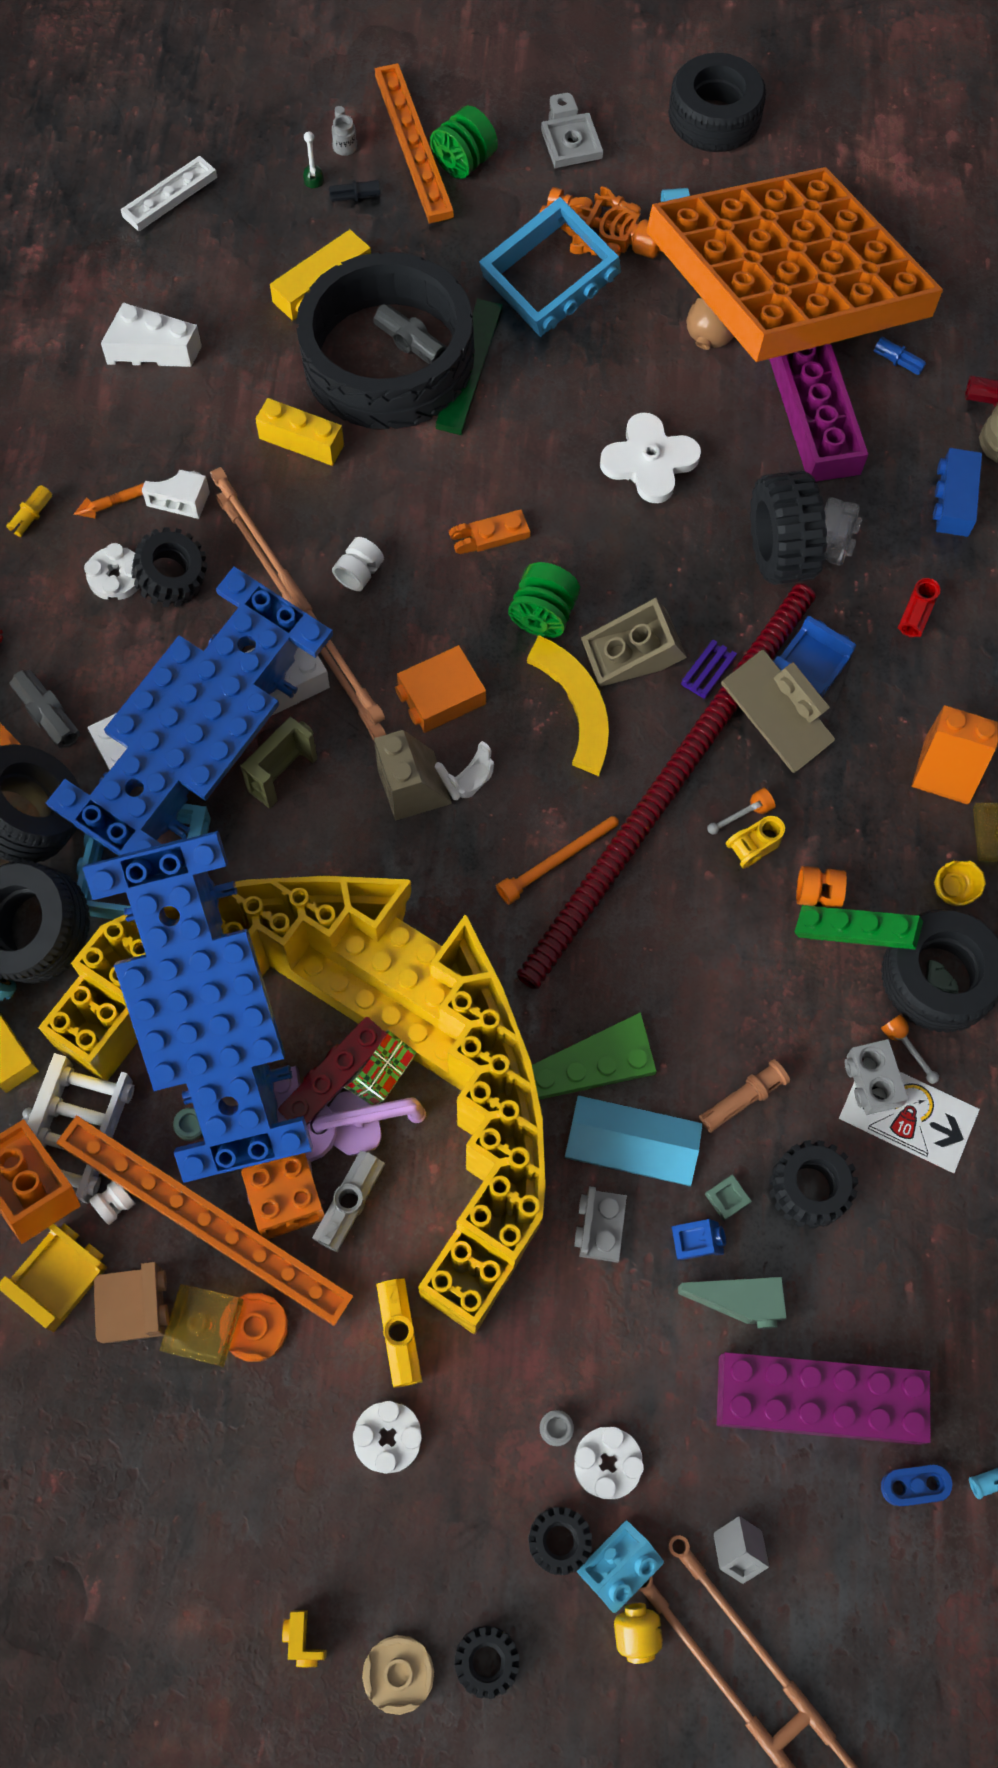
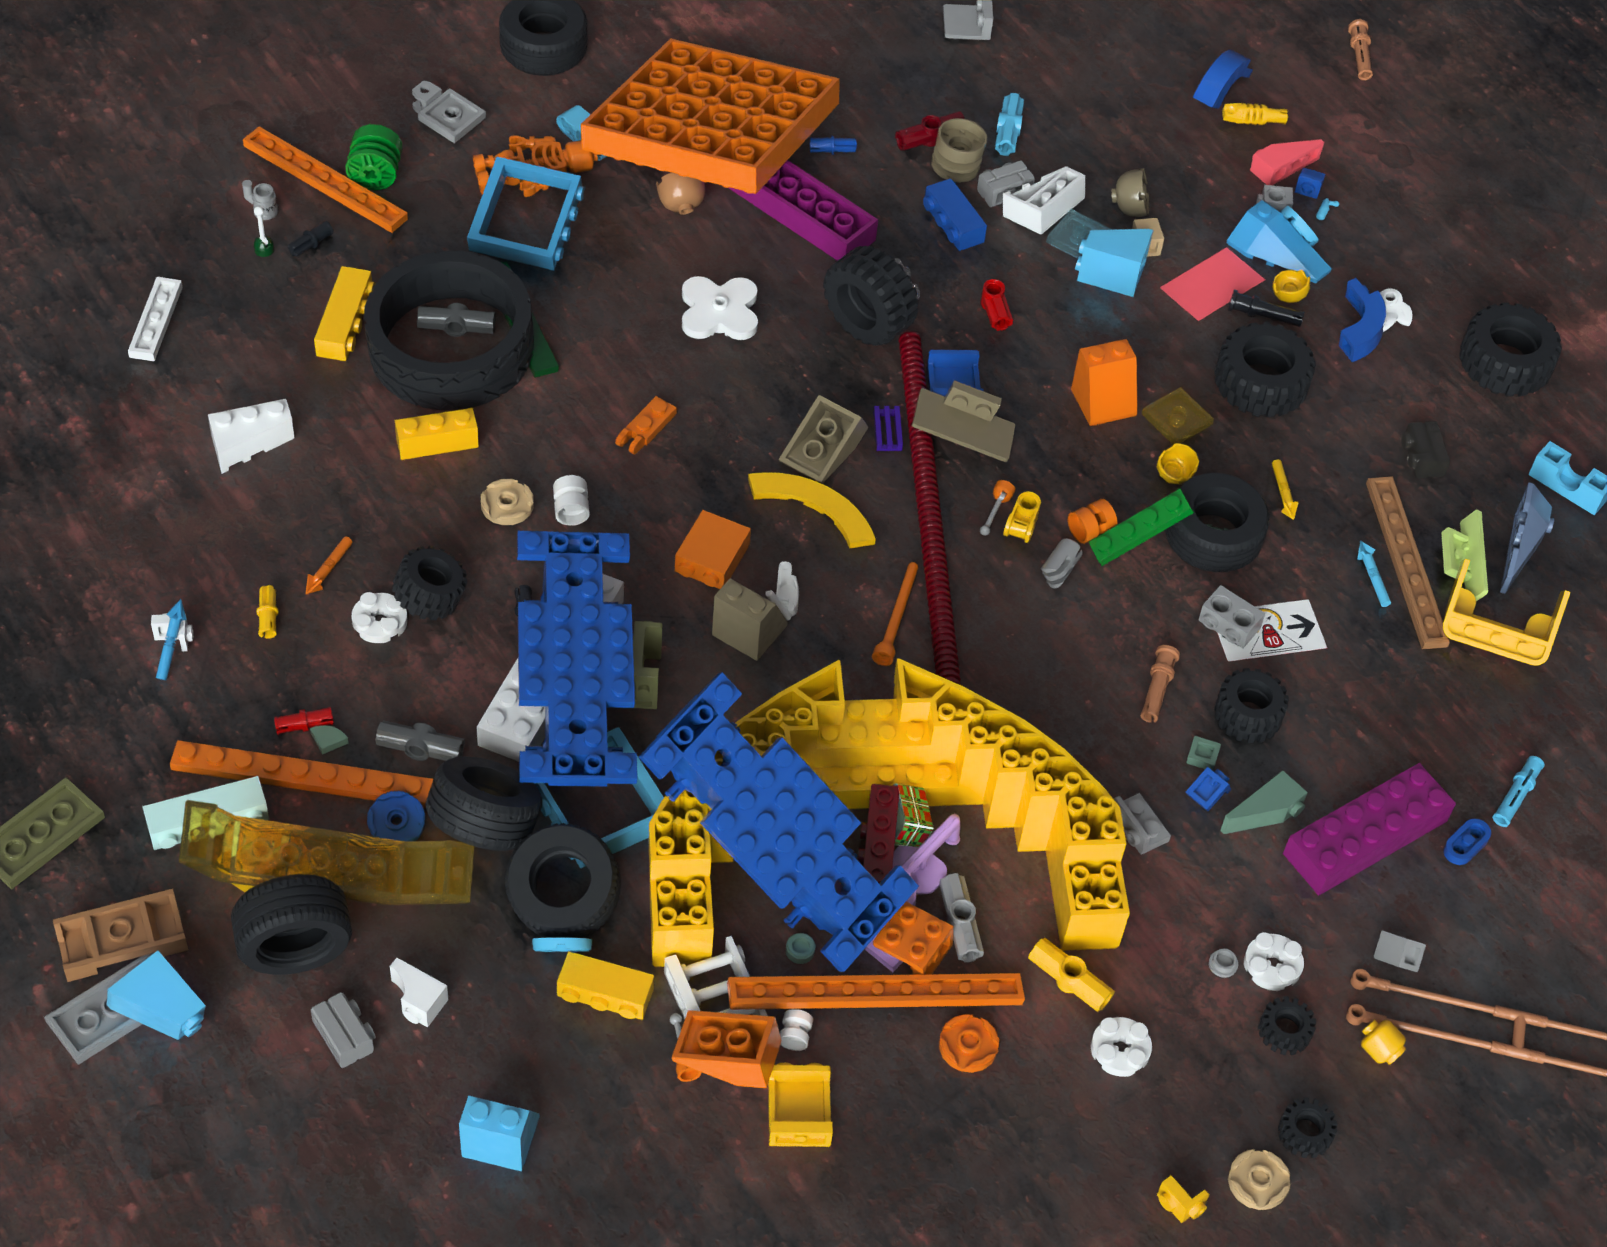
camera: 40 degrees left, 15 degrees down
medium nougat bracket [94,1262,169,1344] -> none
white arch [142,469,210,519] -> none
clear yellow plate [159,1284,244,1367] -> none
nougat bar [210,467,386,741] -> none
green wheel [508,562,581,638] -> none
bright green wing [532,1012,656,1100] -> none
medium azure slope [565,1096,702,1186] -> none
medium azure bracket [577,1520,664,1613] -> none
hinge [881,1014,939,1084] -> none
none -> tan plate [481,479,533,525]
none -> light grey arm [1041,538,1083,589]

